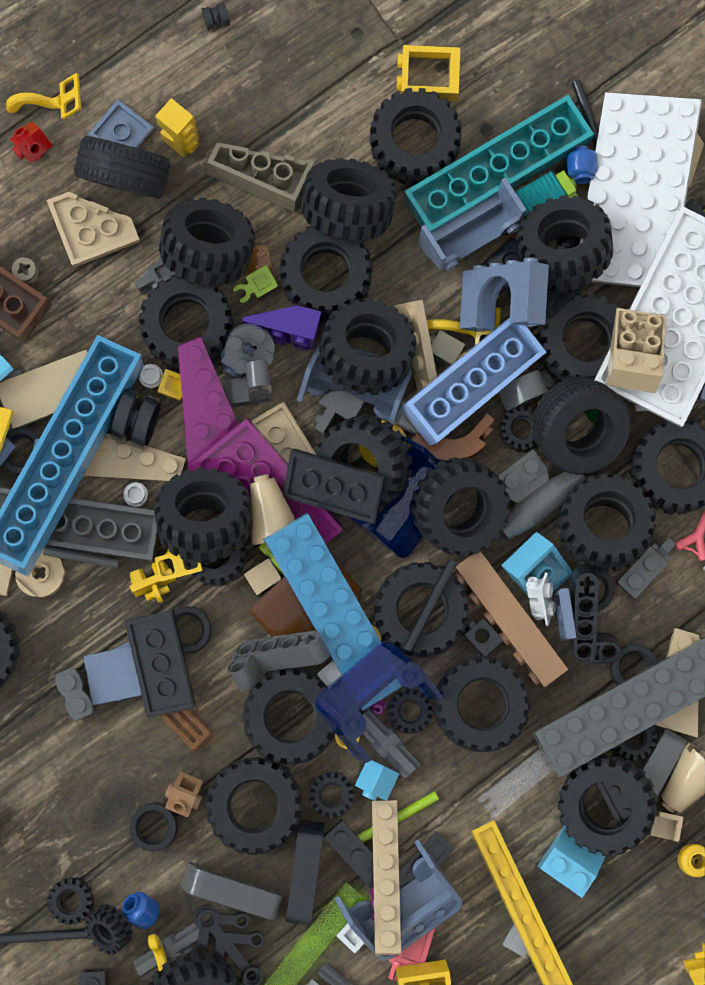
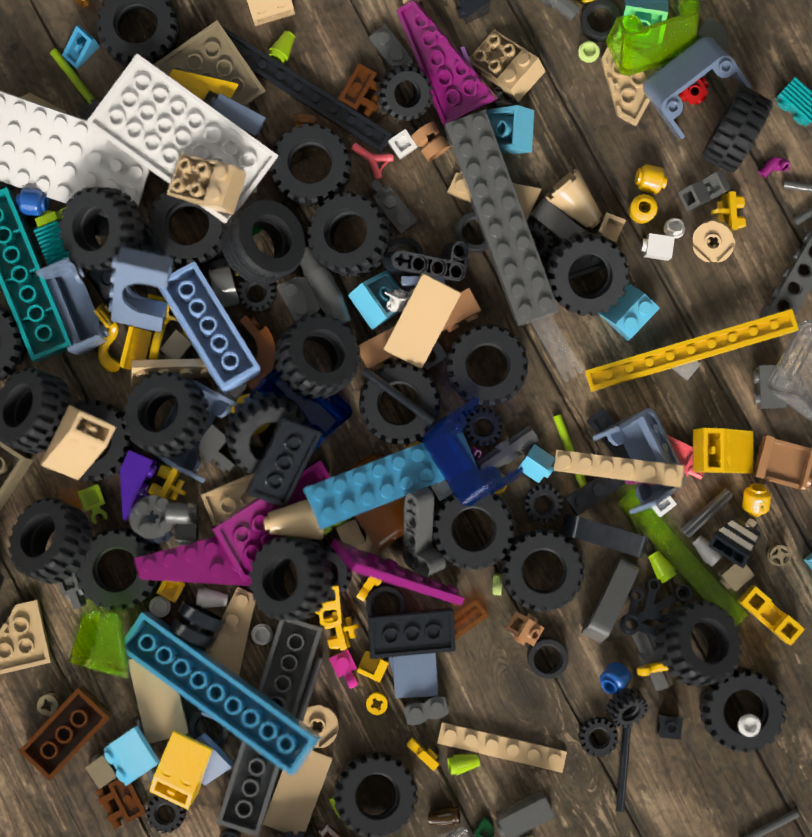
camera: 75 degrees left, 5 degrees up
none -> tan slope [41,405,116,480]
none -> clear neon green windscreen [68,610,130,678]
none -> yellow piece [94,302,120,372]
none -> yellow panel [119,325,154,370]
none -> yellow hips [148,465,186,500]
none -> white cone [196,587,228,608]
none -> dark pink plate [329,649,358,689]
none -> magenta wing [331,538,465,605]
none -> yellow plate [356,577,382,601]
none -> yellow panel [356,651,389,683]
none -> yellow wheel [366,692,388,715]
none -> tan tile [383,273,461,369]
none -> yellow plate [406,737,439,771]
none -> tan plate [437,722,567,773]
none -> lime cone [447,754,480,776]
none -> yellowish green tile [492,572,502,596]
none -> white brick [641,233,675,261]
none -> lime cone [648,550,677,584]
none -> white plate [664,218,685,238]
none -> tan plate [692,219,737,262]

